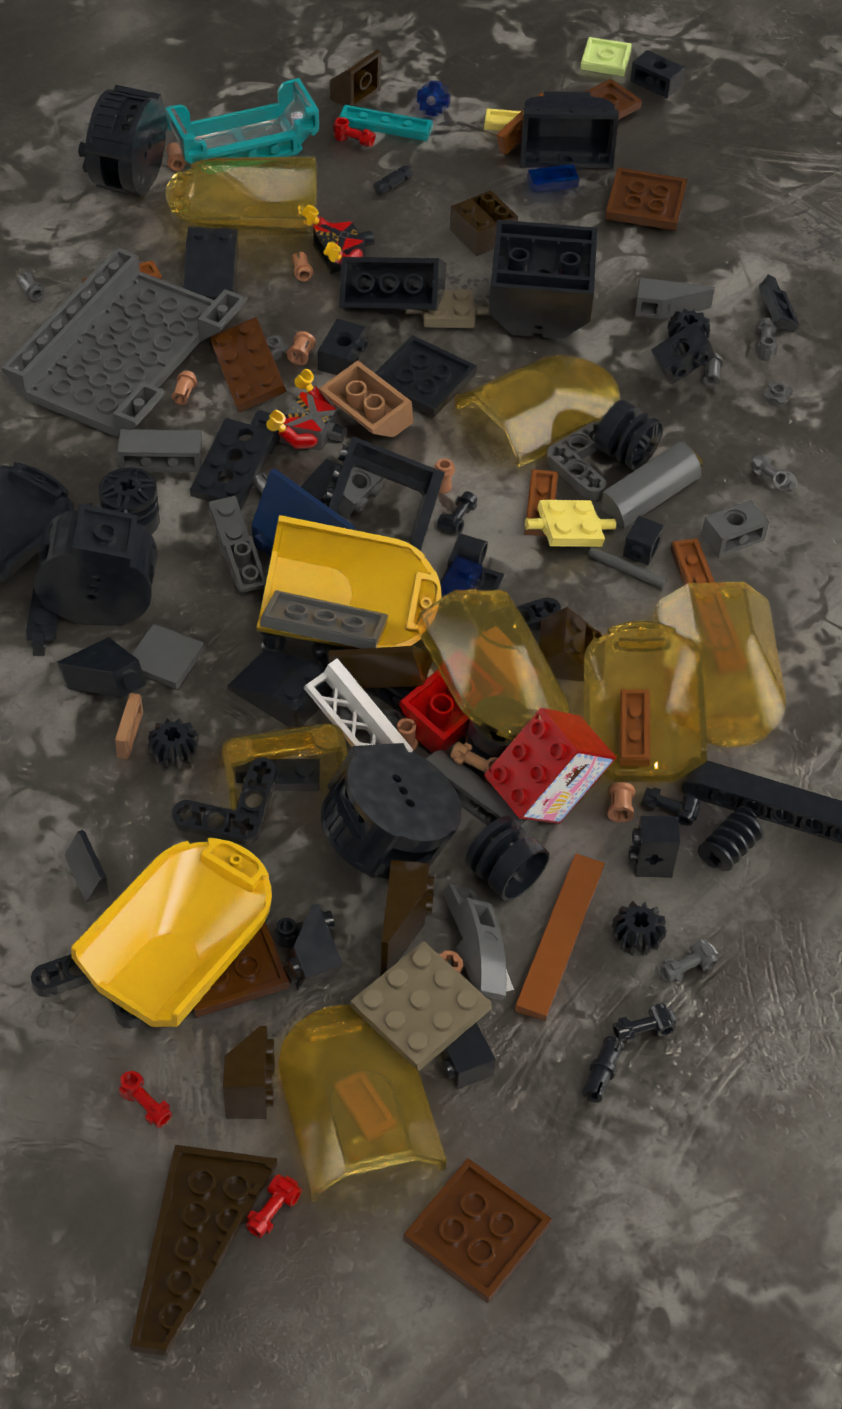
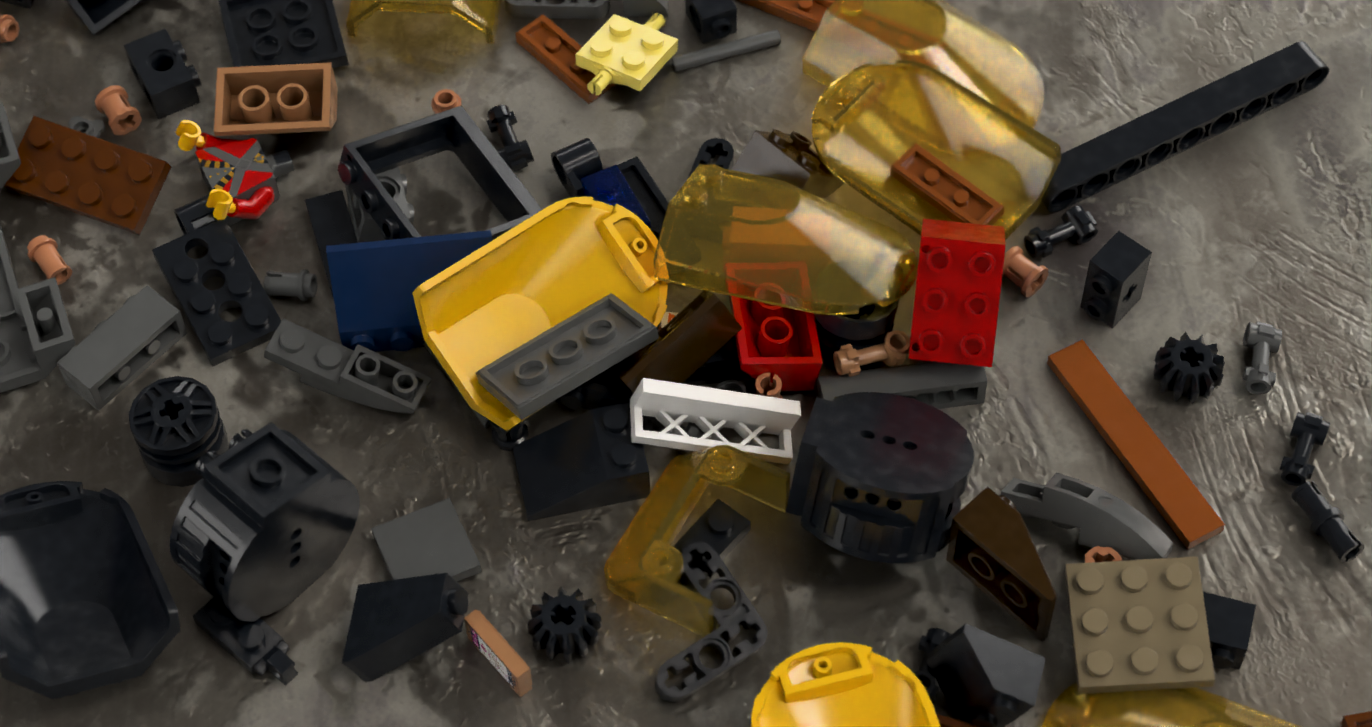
camera: 45 degrees left, 5 degrees up
black wheel [465,816,550,901] -> none
black piece [698,806,763,871] -> none

